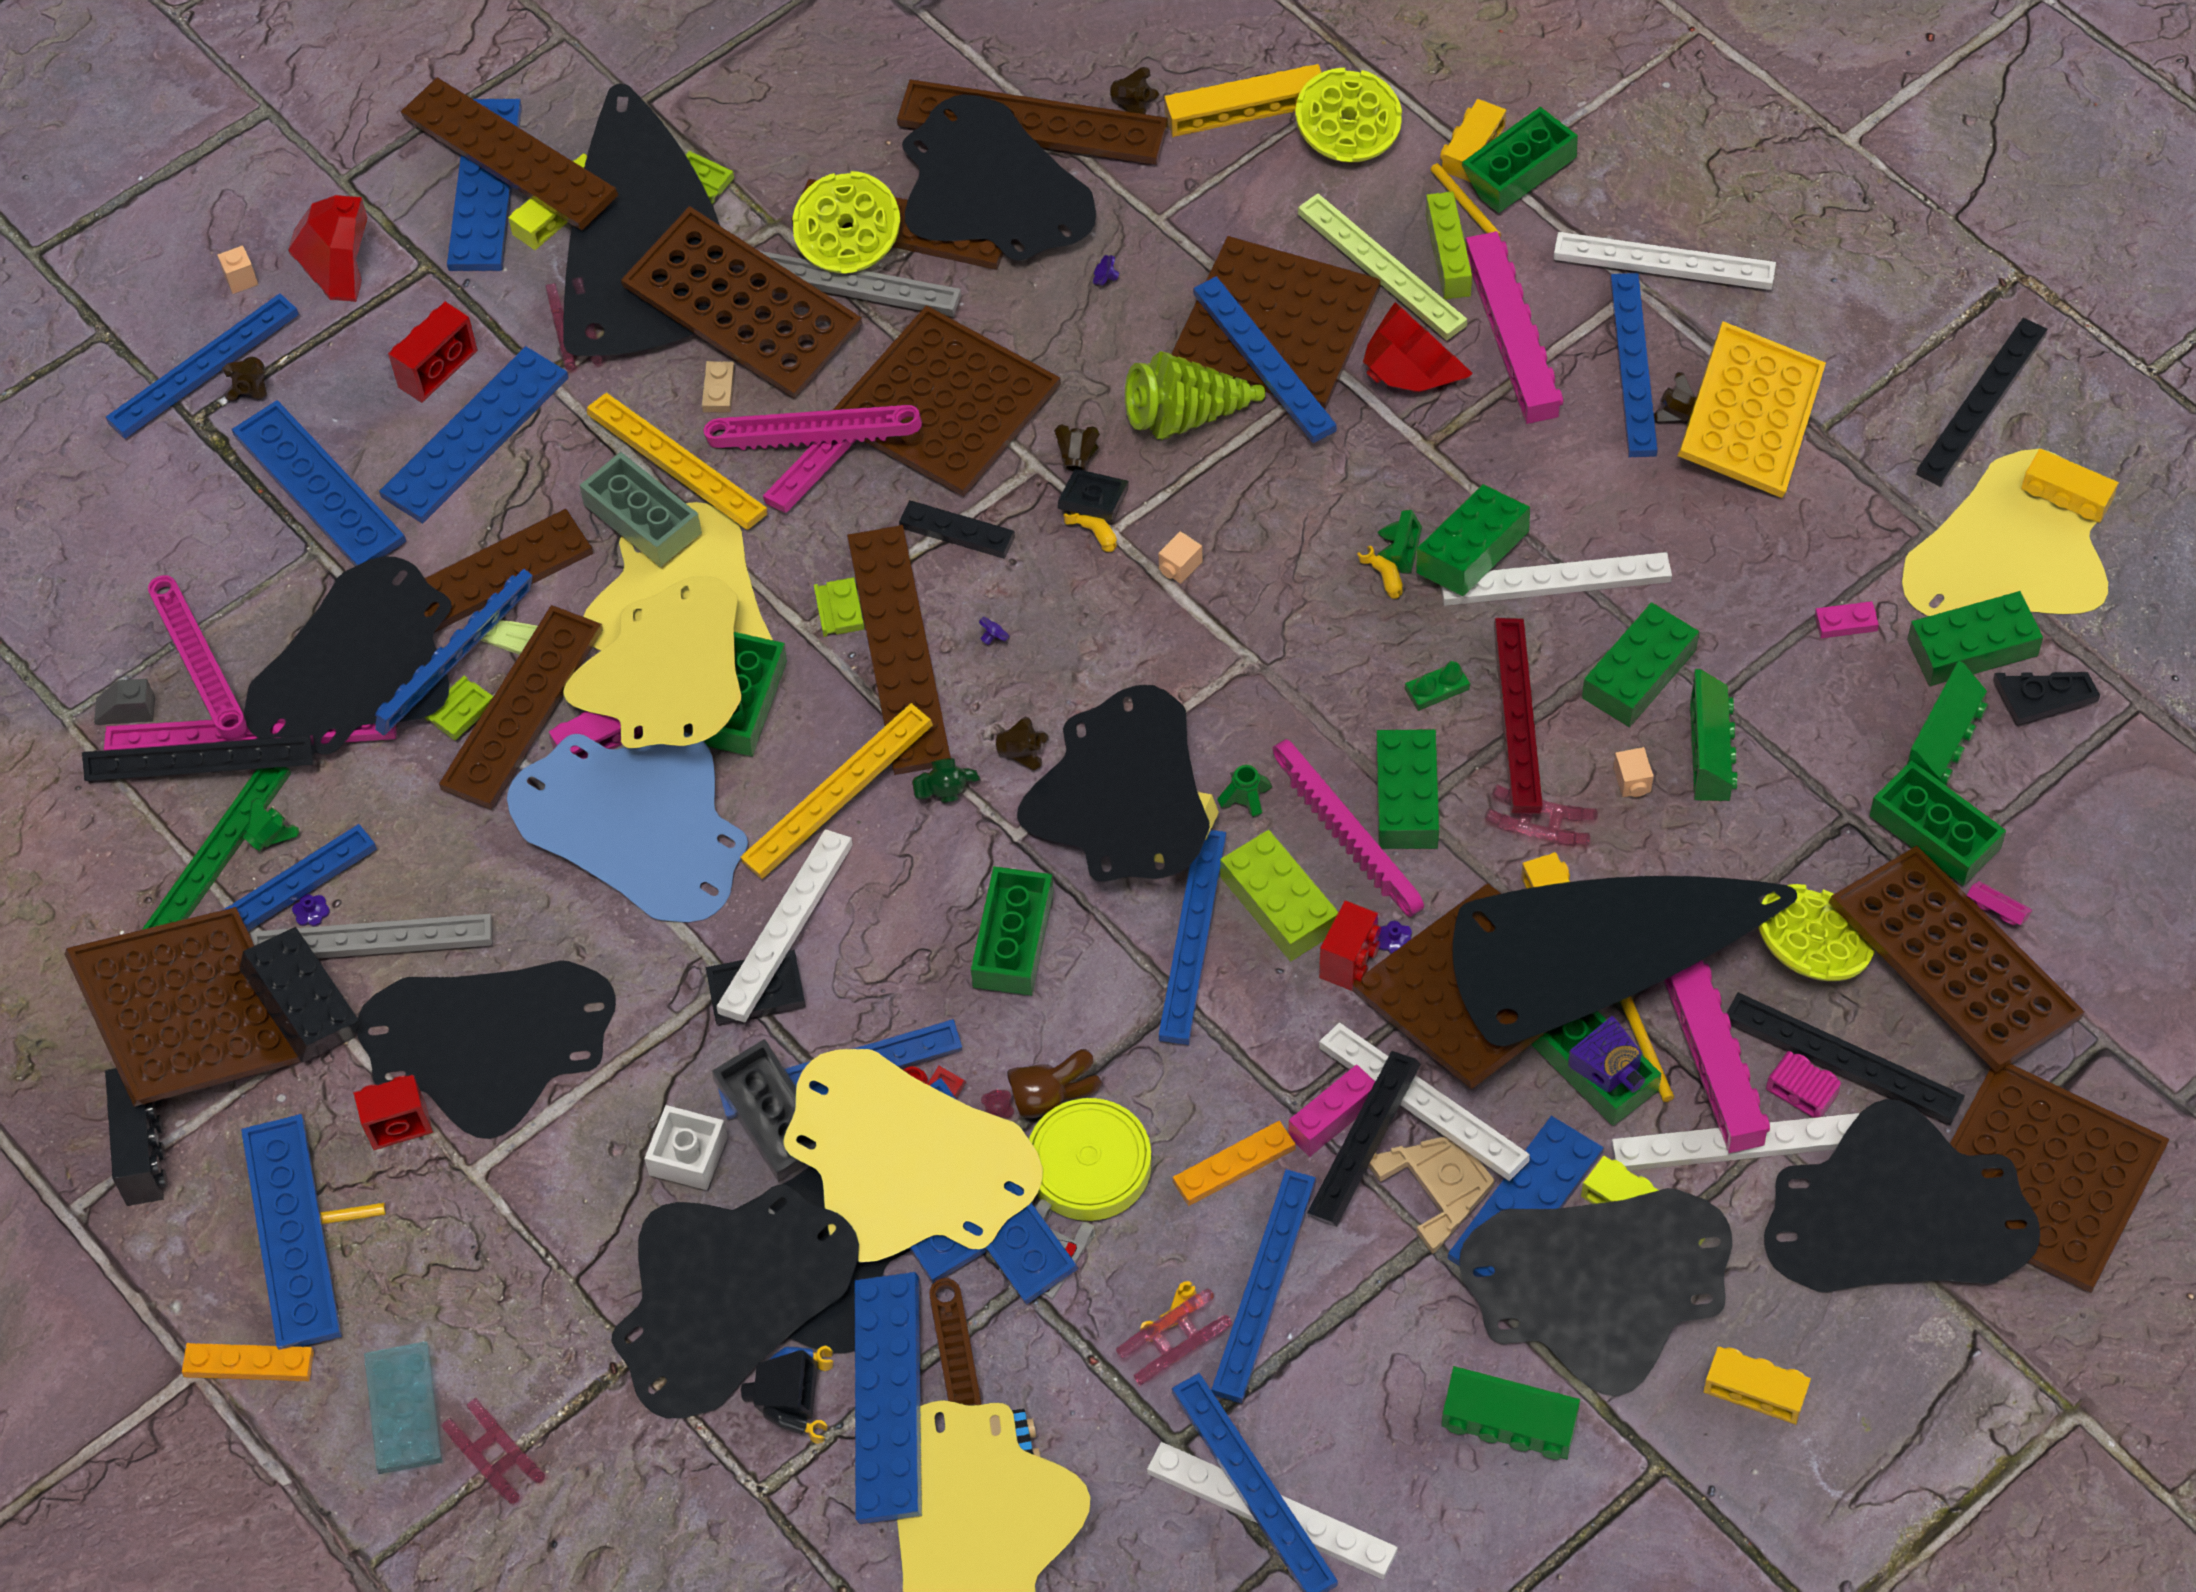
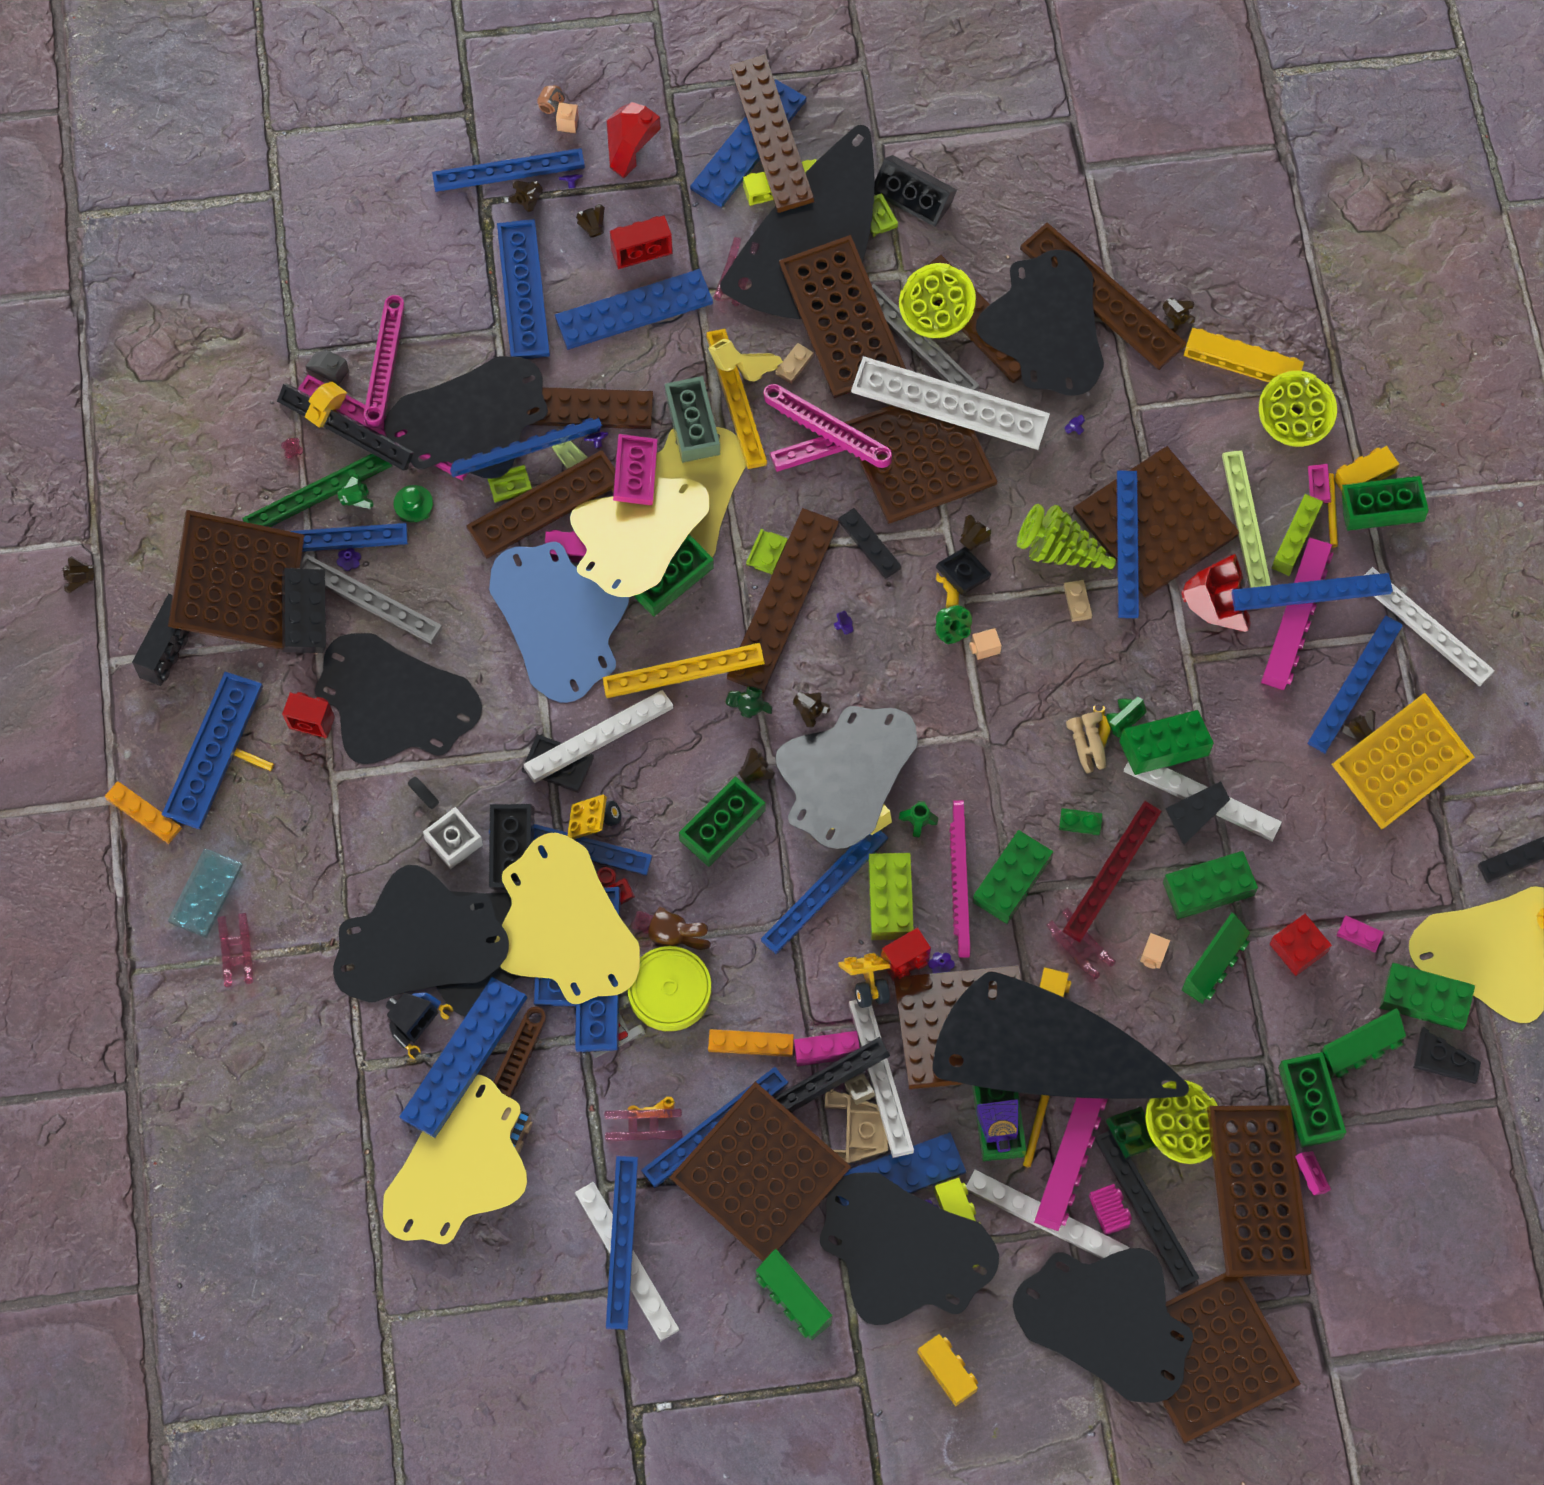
camera: 30 degrees right, 10 degrees up
none -> clear pink plate [281,438,303,459]
none -> yellow brick [305,382,347,428]
none -> green plate [393,485,433,522]
none -> black tyre [408,776,439,809]
none -> nougat head [537,85,565,114]
none -> dark purple plant [559,174,583,188]
none -> yellow plate [567,794,622,840]
none -> dark brown rock [576,204,605,238]
none -> dark purple plant [584,432,609,448]
none -> dark pink plate [613,434,657,506]
none -> reddish brown plate [669,1081,851,1262]
none -> light yellow arch [708,339,783,382]
none -> dark brown rock [738,748,775,785]
none -> plate [838,953,891,1008]
none -> dark tan bracket [844,1074,875,1105]
none -> white plate [851,356,1050,450]
none -> black slope [874,155,957,227]
none -> green plate [935,605,972,644]
none -> tan plate [1064,580,1092,622]
none -> tan piece [1066,712,1106,774]
none -> dark green plate [1106,1106,1156,1158]
none -> black wing [1165,781,1230,845]
none -> blue plate [1231,573,1393,611]
none -> red brick [1269,913,1332,976]
none -> dark pink plate [1308,464,1331,503]

